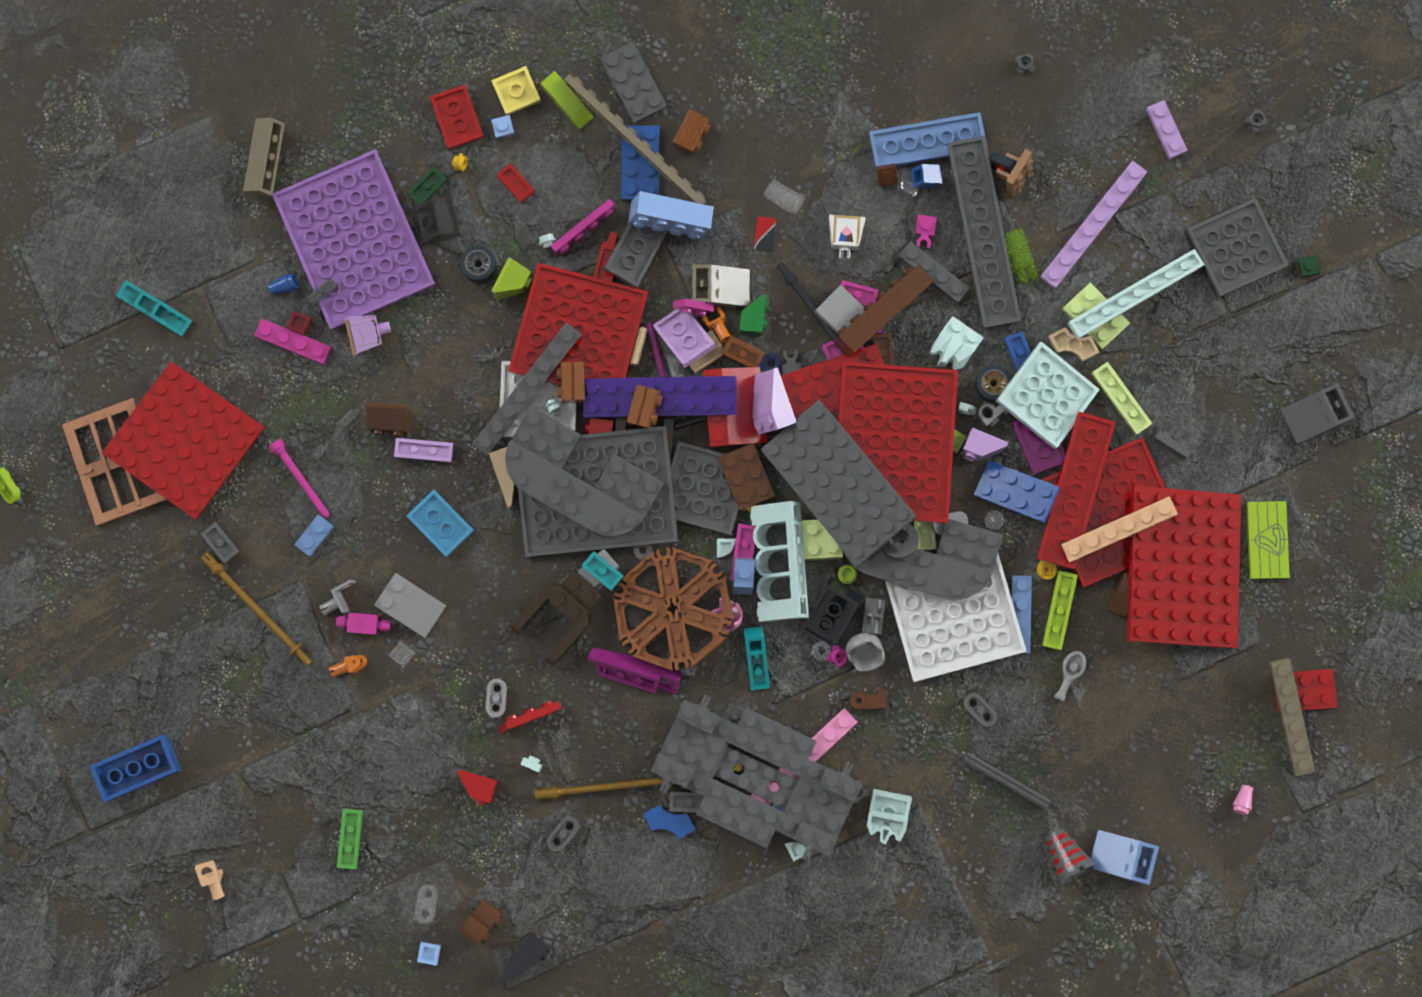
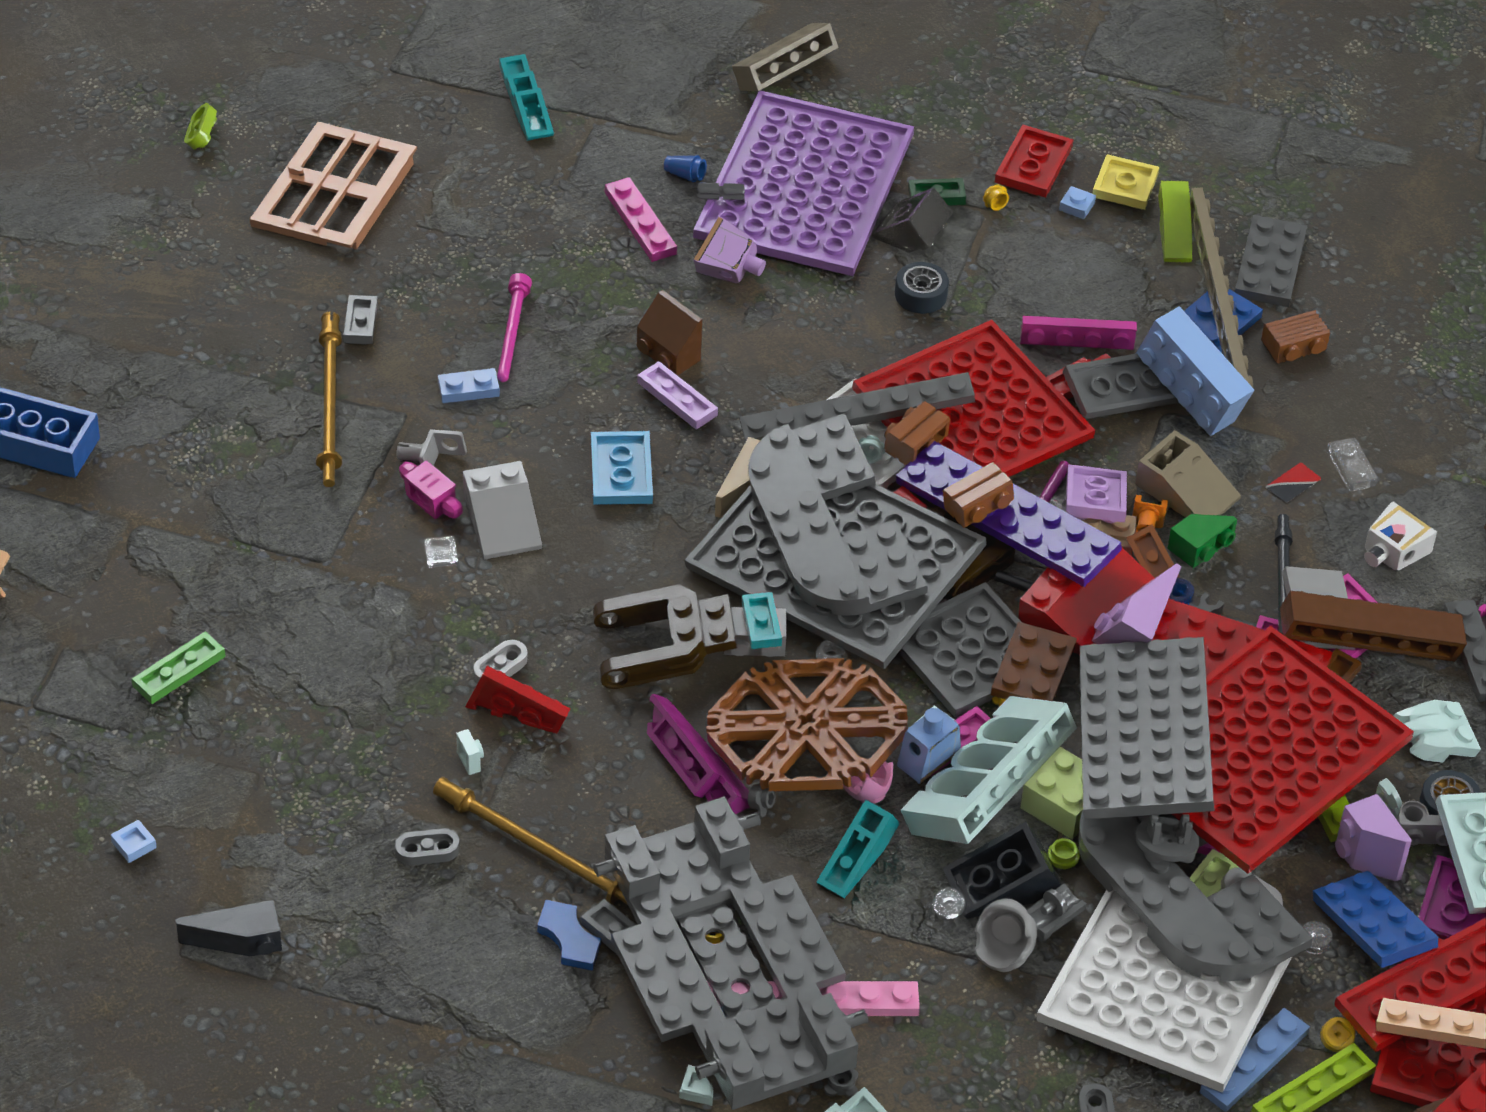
camera: 35 degrees right, 35 degrees down
red plate [102,362,265,520] -> none
dark red plate [286,311,312,336] -> none
orange piece [329,655,367,678] -> none
clear plate [415,884,438,924] -> none
red slope [458,770,498,806] -> none
reddish brown brick [459,898,503,945] -> none
lime slope [491,257,533,300] -> none
red tile [496,163,535,204] -> none
light aqua plate [539,233,557,248] -> none
tan slope [629,327,647,368] -> none
dark pink plate [673,299,714,317] -> none
dark pink plate [827,645,848,667] -> none
reddish brown leg [850,689,886,710] -> none

